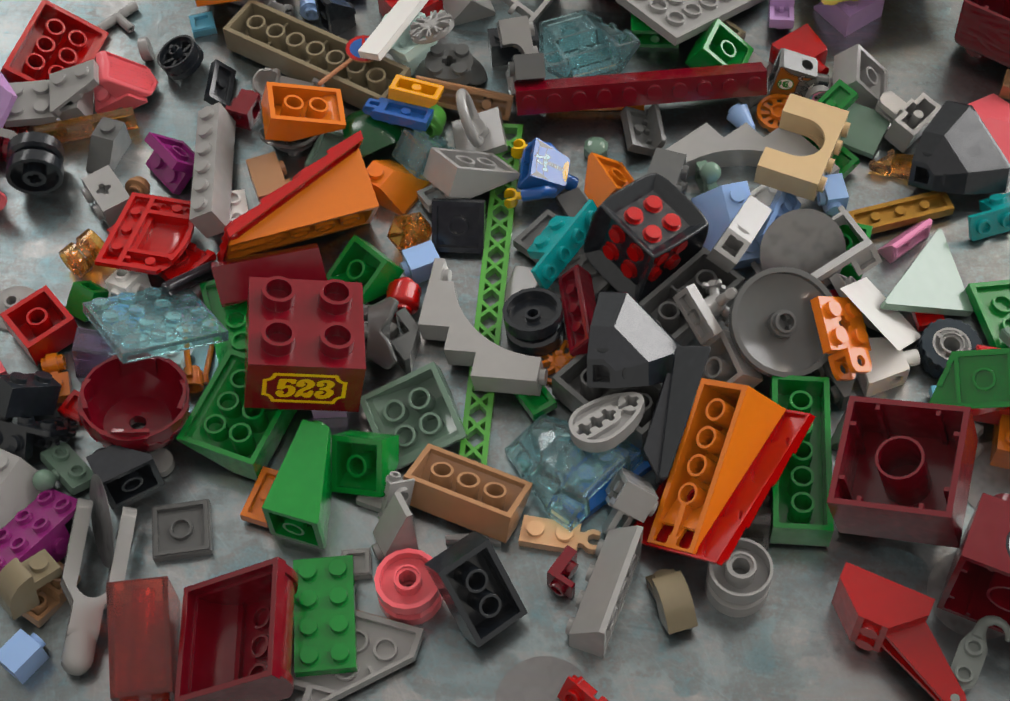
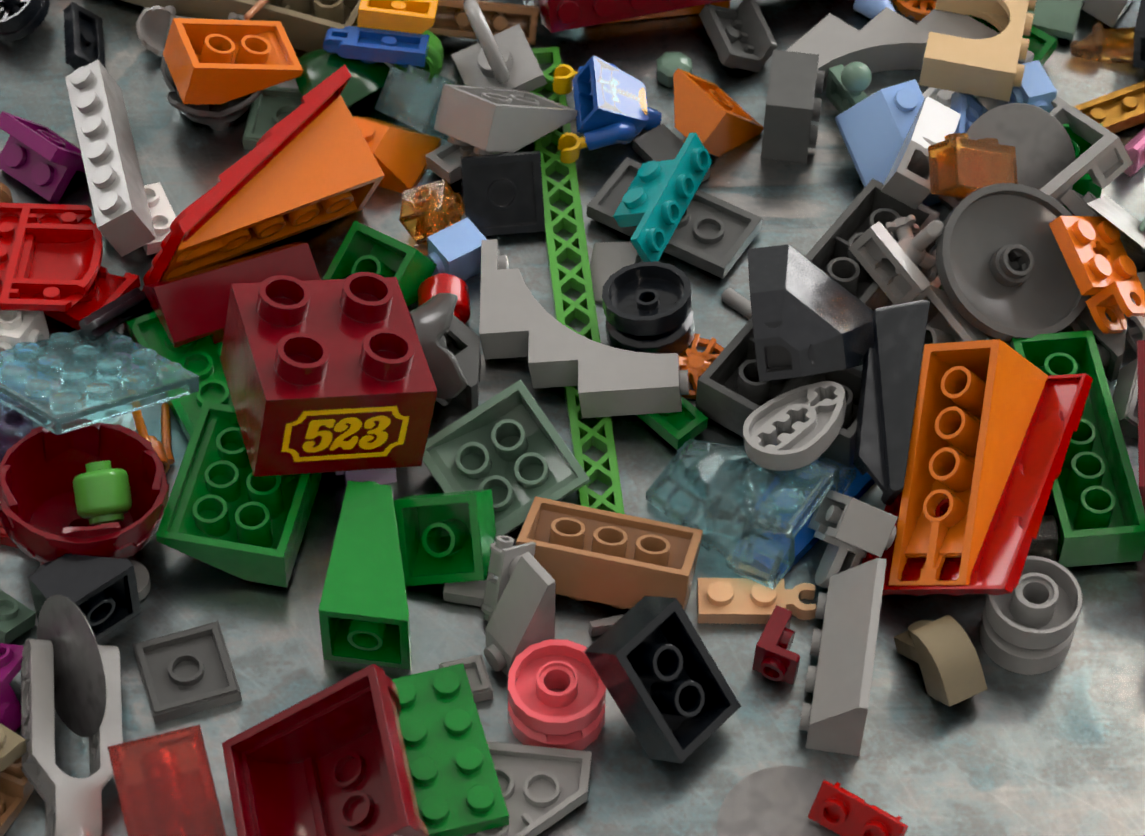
camera: 15 degrees left, 5 degrees down
dark red brick [225,89,261,131] -> none
orange plate [240,466,278,528] -> none
medium nougat brick [246,151,291,204] -> none
dark red slope [558,264,596,356] -> none
black piece [584,173,709,303] -> none
none -> bright green head [73,460,132,525]
none -> clear orange brick [928,133,1018,199]

